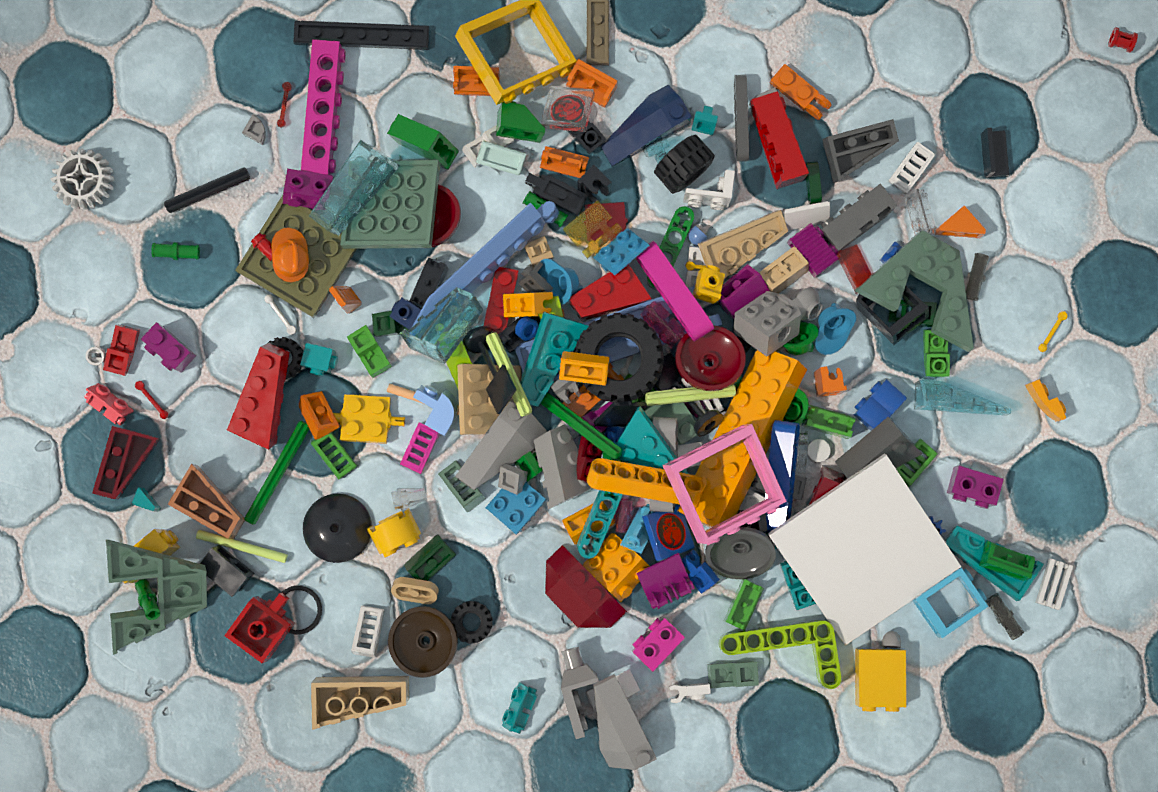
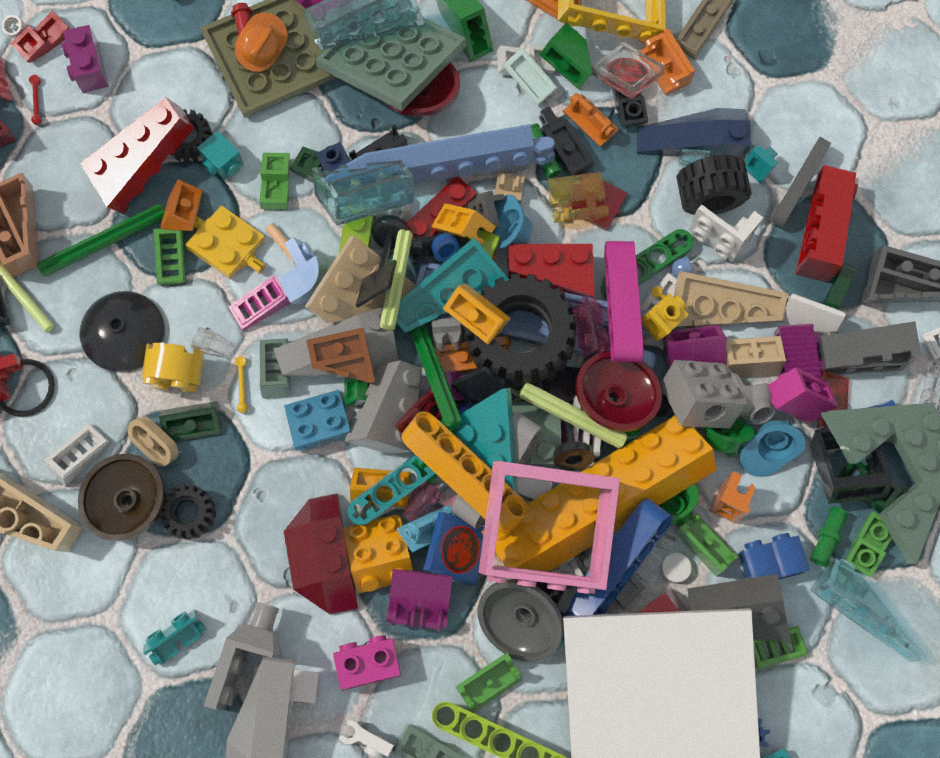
camera: 30 degrees right, 10 degrees down
white hinge [264,295,296,335] -> none
orange slope [329,286,362,314] -> none
light grey tile [498,463,527,495] -> none
black hinge [577,165,612,203] -> none
dark azure hinge [593,228,650,275] -> none
blue plate [681,550,720,594] -> none
orange hinge [769,64,832,120] -> none
teal slope [780,561,816,610] -> none
magenta brick [947,466,1004,509] -> none
none -> yellow hinge [235,356,248,413]
none -> dark orange wing [306,327,376,383]
none -> dark pink brick [768,367,838,424]
none -> green pin [810,506,849,567]

